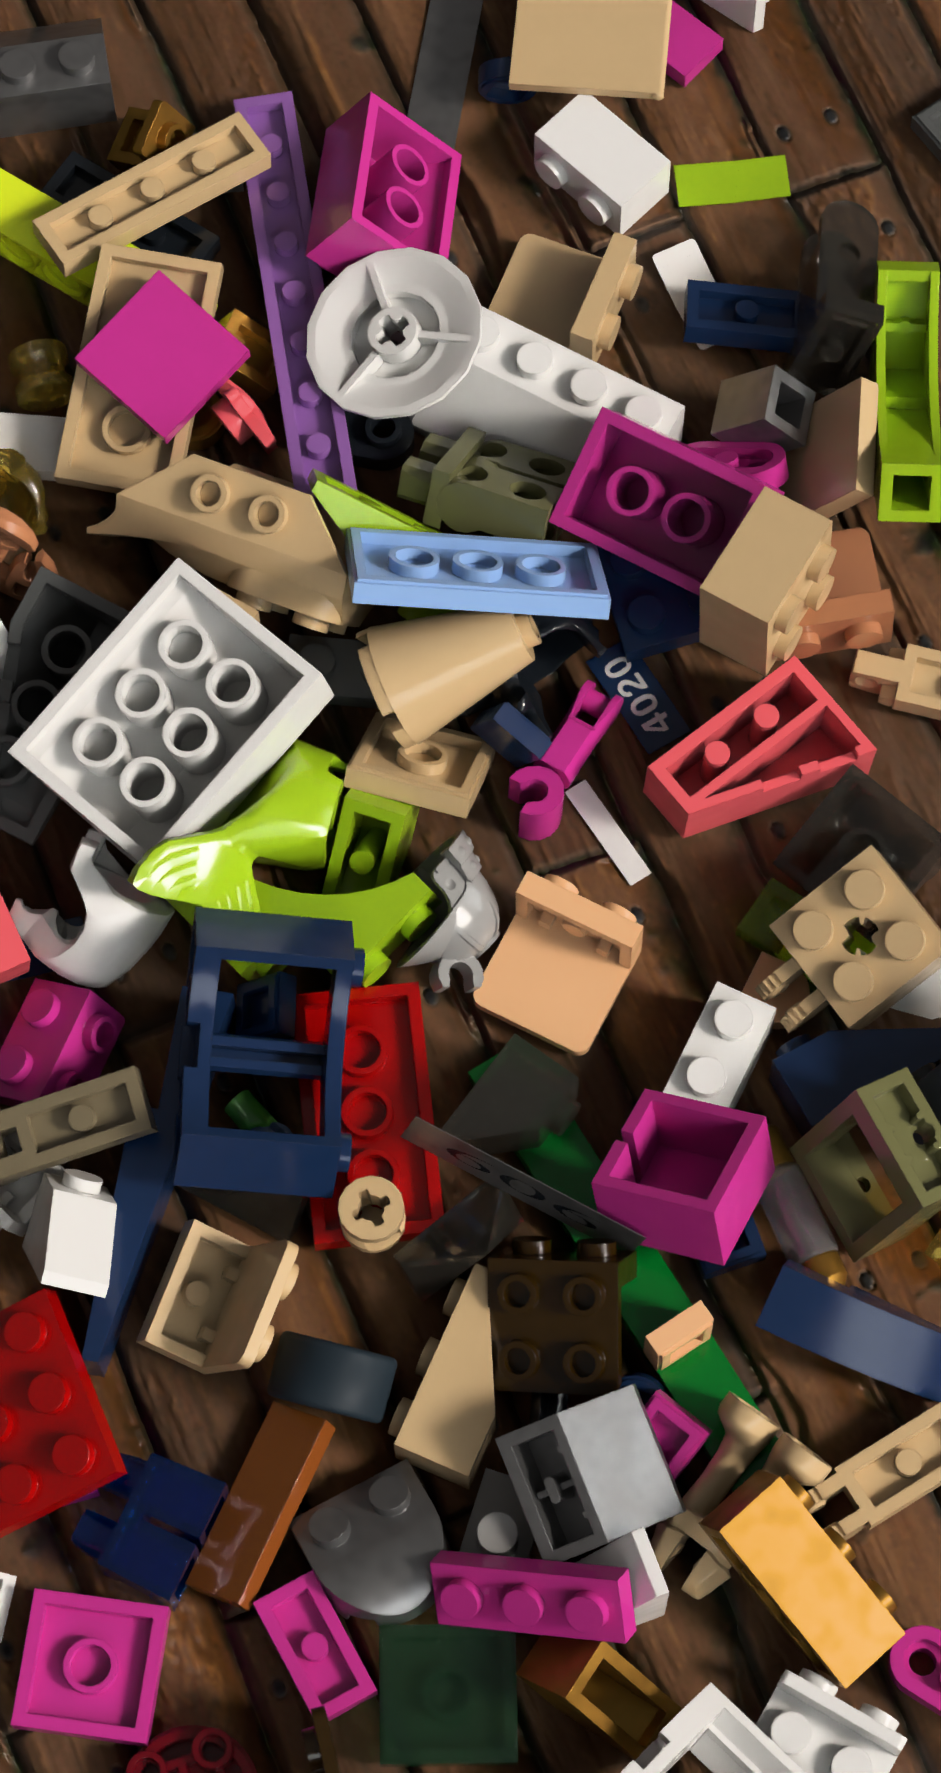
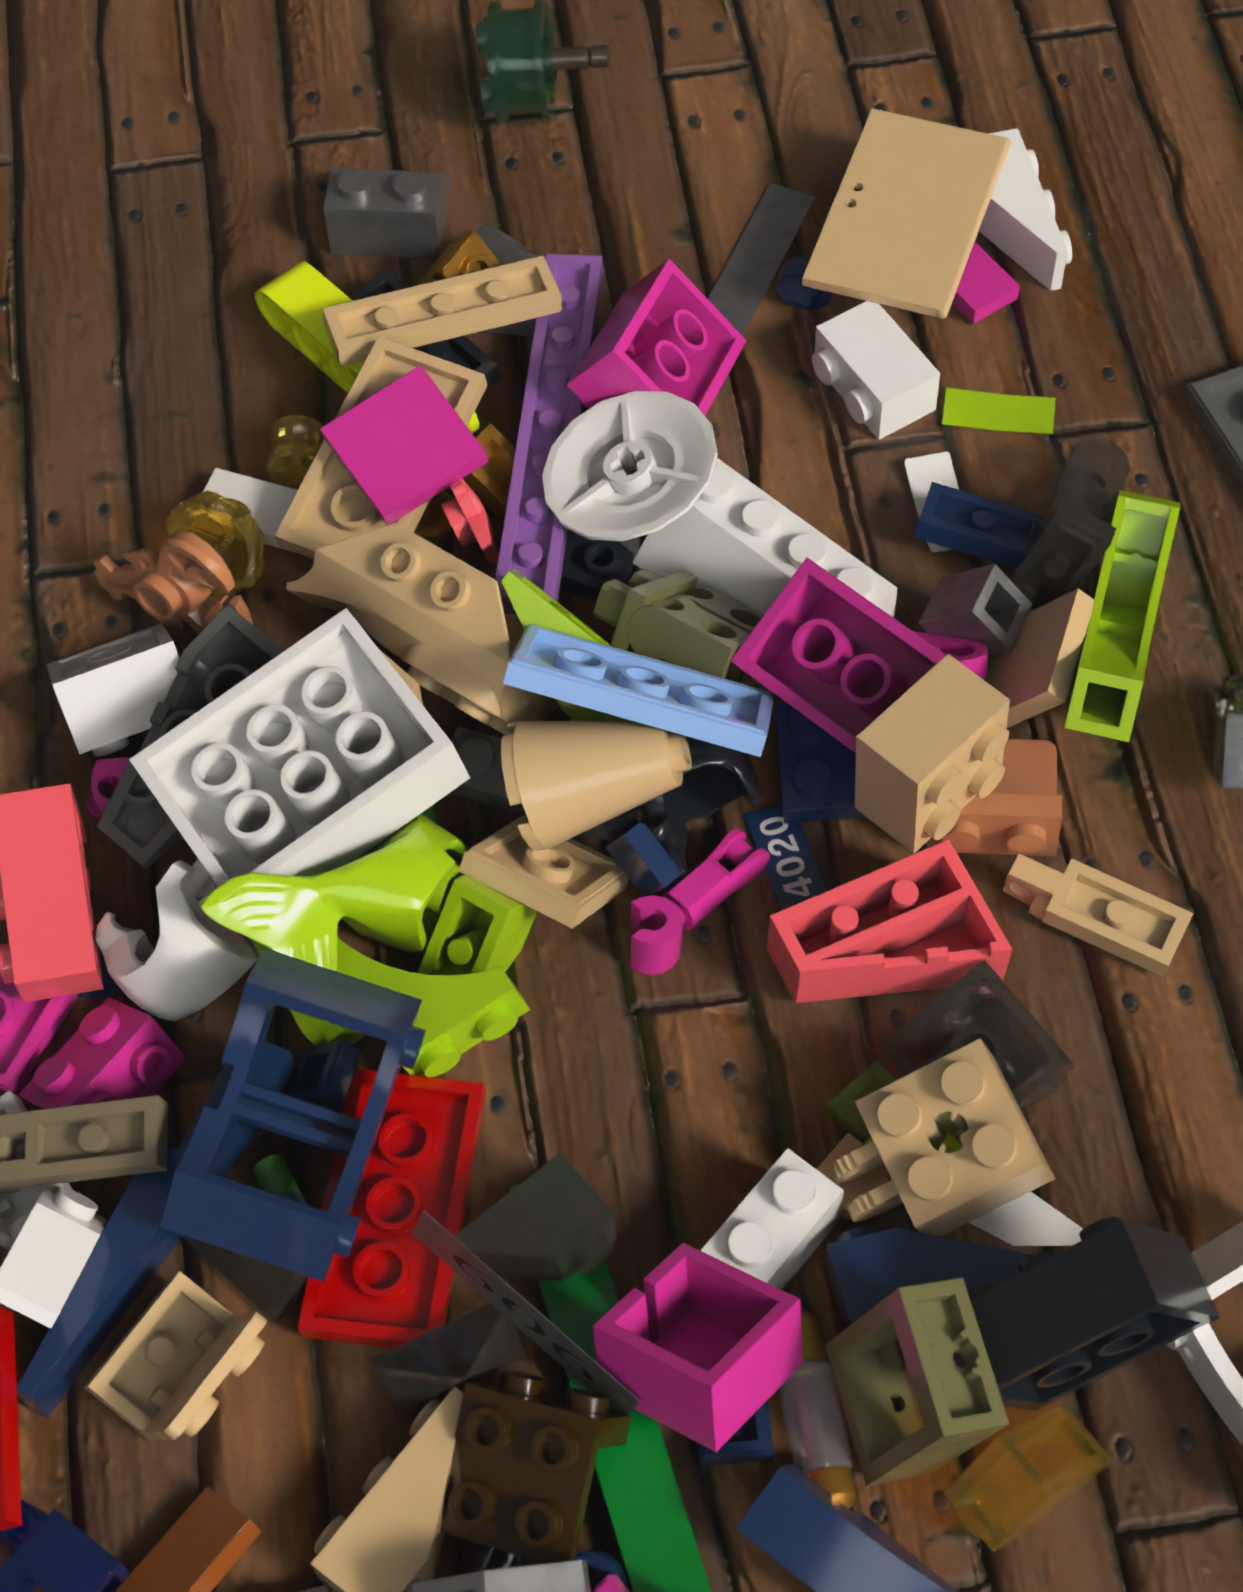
camera: 15 degrees right, 10 degrees down
black wheel [267,1331,397,1423] -> none
tan wheel [338,1176,406,1253] -> none
light grey helmet [397,829,500,993] -> none
light nougat bracket [473,870,644,1056] -> none
tan bracket [489,232,643,362] -> none
white sticker [565,779,652,886] -> none
light nougat tile [643,1300,714,1371] -> none
none -> flat silver tile [477,224,537,265]

